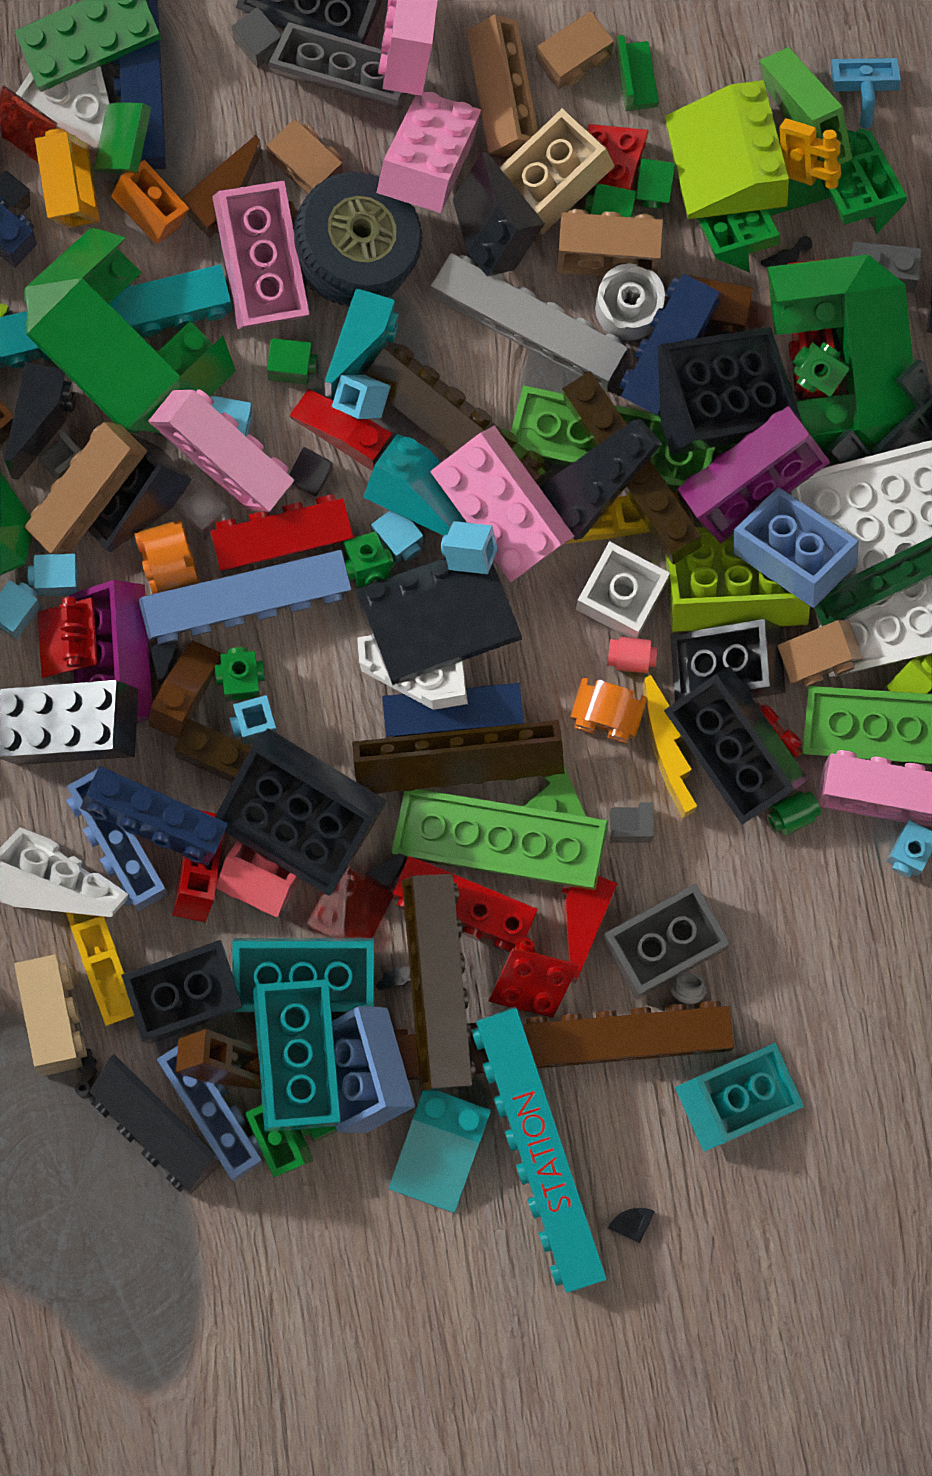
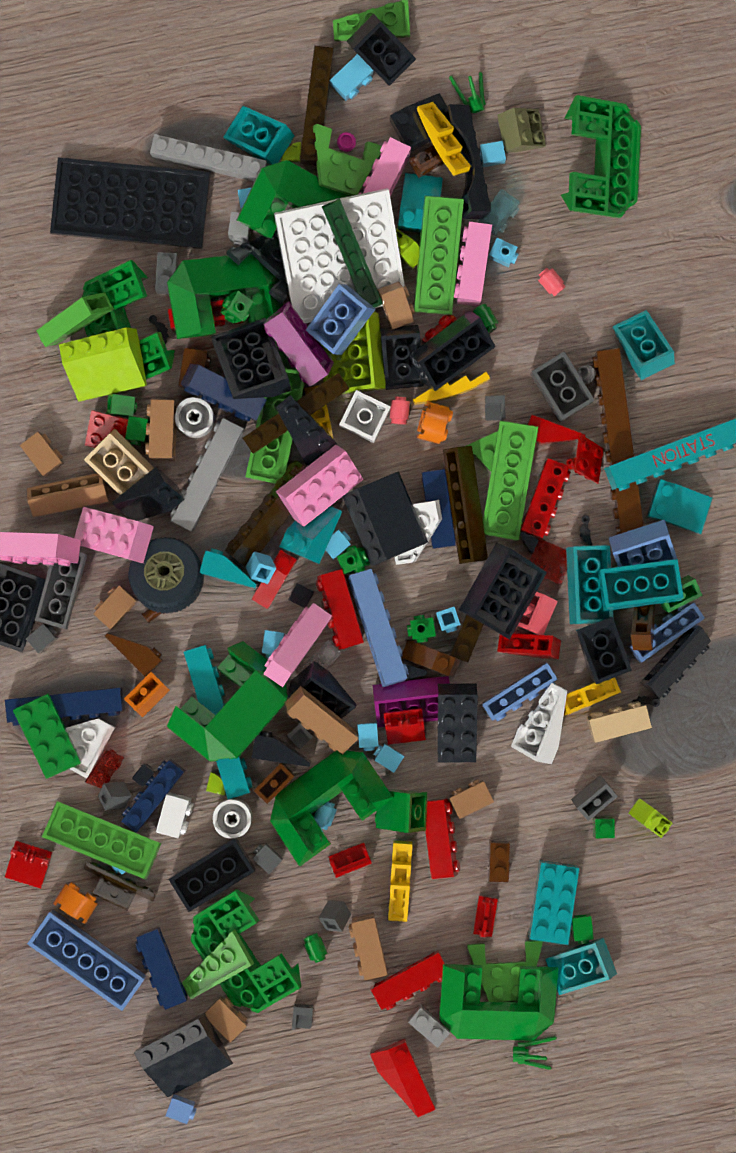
camera: 85 degrees left, 10 degrees up
light orange window [35,129,100,228] -> none
dark blue brick [80,766,228,866] -> none
green slope [93,103,152,174] -> none
orange brick [135,520,200,594] -> none
bright pink brick [212,181,309,329] -> none
green brick [267,338,318,385] -> none
dark brown brick [402,874,475,1091] -> none
medium azure brick [441,521,498,574] -> none
black tile [607,1208,655,1244] -> none
green panel [615,35,659,112] -> none
light orange plate [780,118,841,189] -> none
dark azure plate [830,58,901,129] -> none
none -> coral brick [538,268,566,297]

